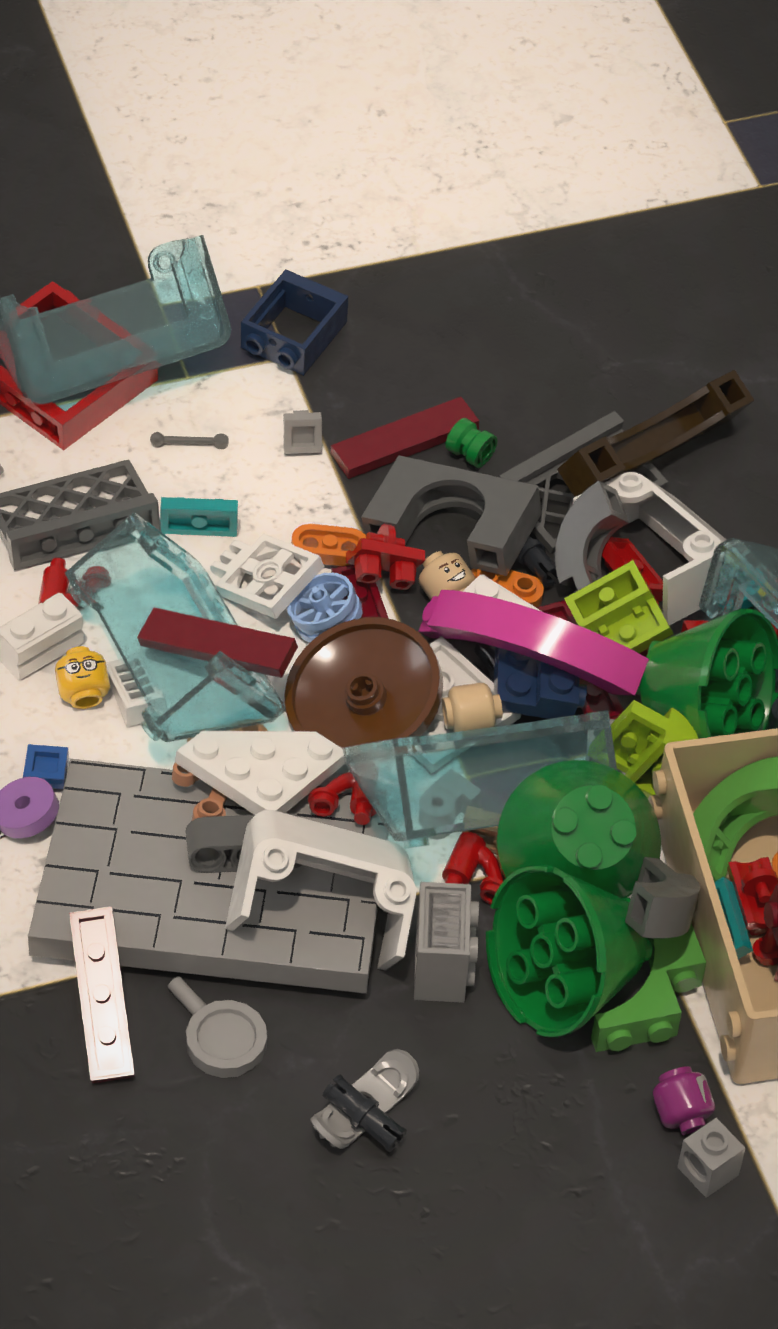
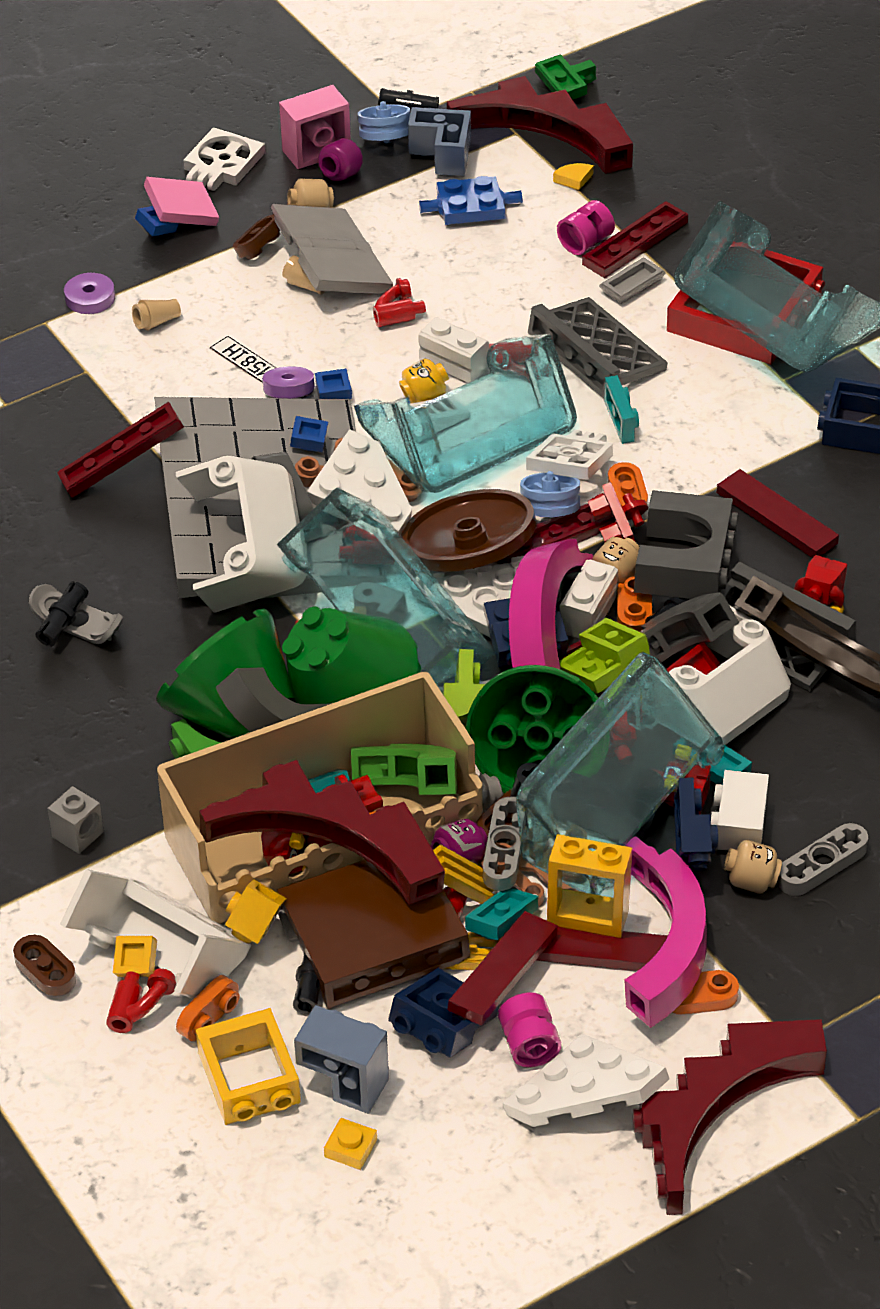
camera: 80 degrees right, 5 degrees down
dark red tile [137,607,298,678] -> none
dark grey hinge [150,432,229,449] -> none
light grey piece [168,977,267,1078] -> none
light grey tile [283,410,322,454] -> none
light grey piece [414,882,479,1003] -> none
tan head [442,683,503,737] -> none
green wheel [445,418,498,468] -> none
magenta head [653,1066,715,1135] -> none
none -> blue plate [290,416,328,453]
none -> red piece [794,555,848,613]

